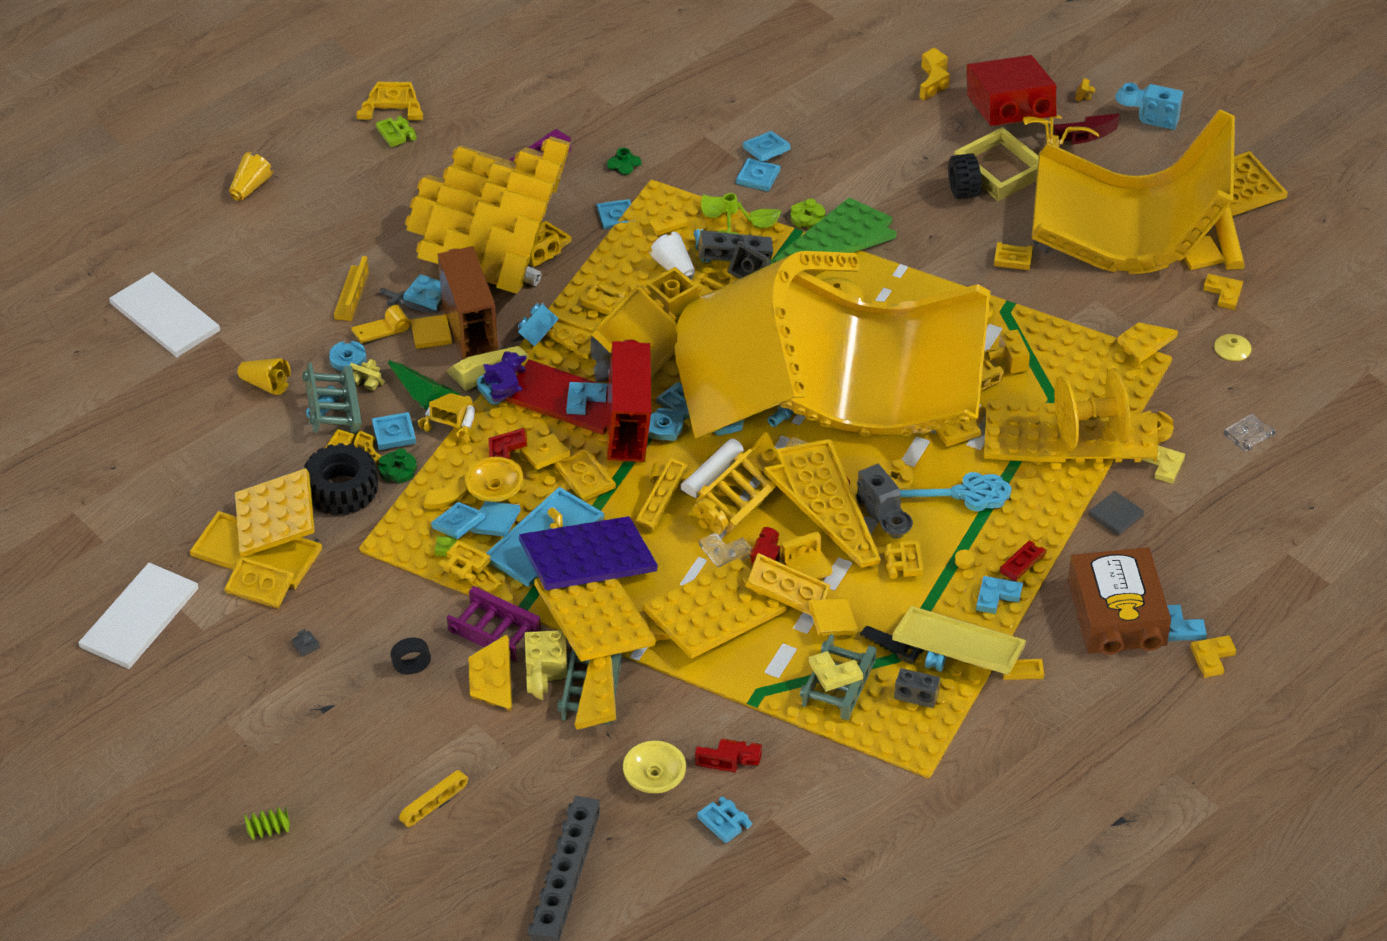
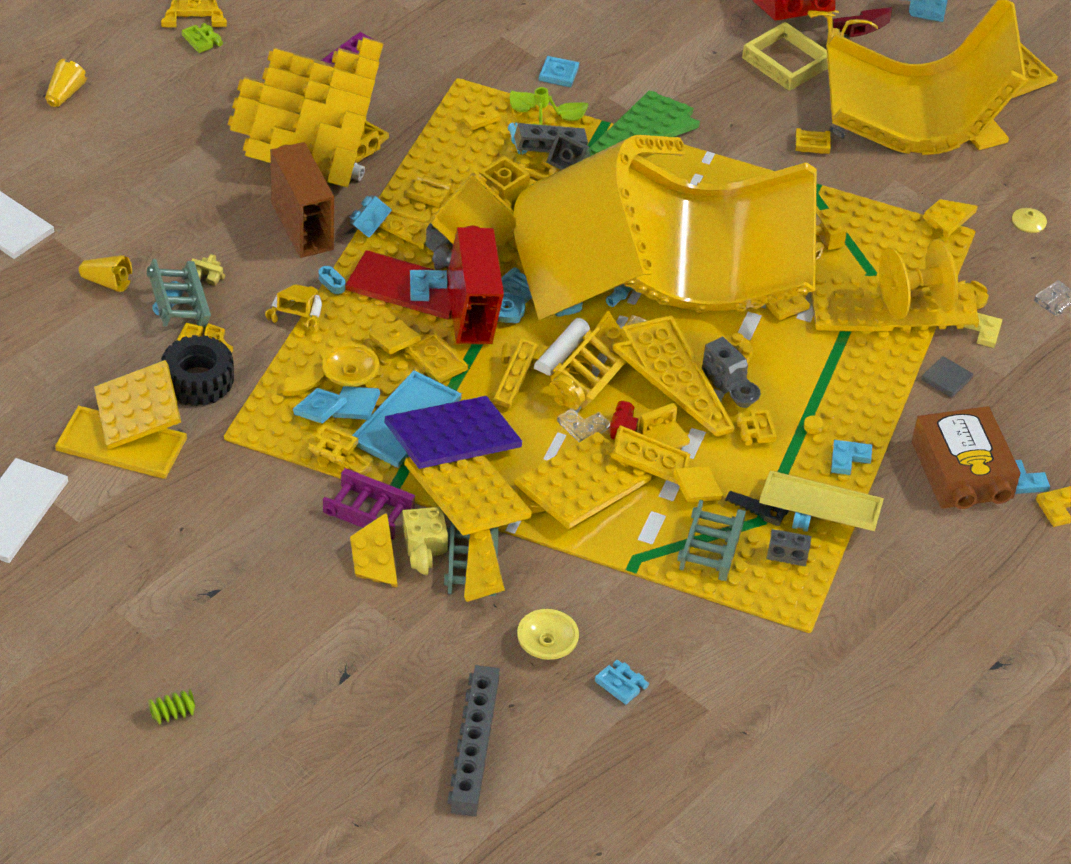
camera: 10 degrees left, 0 degrees up
yellow tile [224,556,295,609] -> none
dark grey tile [292,629,320,657] -> none
medium azure plate [329,341,367,371] -> none
yellow fence [334,256,369,321] -> none
yellow door [351,305,411,343] -> none
medium azure plate [372,412,416,450] -> none
dark grey piece [379,288,441,313] -> none
green plate [379,448,417,484] -> none
green wedge [388,360,460,410] -> none
black tyre [390,637,431,675] -> none
yellow beam [399,770,468,827] -> none
medium azure plate [404,274,442,311] -> none
yellow tile [410,314,452,349] -> none
lime plate [435,536,457,557] -> none
light yellow wedge [447,346,528,391] -> none
dark purple animal [483,351,527,402] -> none
red plate [488,428,528,459] -> none
yellow arm [547,507,563,529] -> none
medium azure tile [596,199,633,230] -> none
green plate [607,147,642,175] -> none
white cone [649,232,695,279] -> none
red plate [695,738,762,773] -> none
medium azure plate [742,131,791,162] -> none
lime plate [791,198,825,229] -> none
light yellow plate [809,651,863,692] -> none
medium azure piece [900,472,1012,511] -> none
black tyre [948,153,982,199] -> none
red plate [999,540,1047,582] -> none
yellow tile [1002,659,1044,680] -> none
yellow plate [1203,274,1243,310] -> none
yellow brick [1215,207,1245,270] -> none

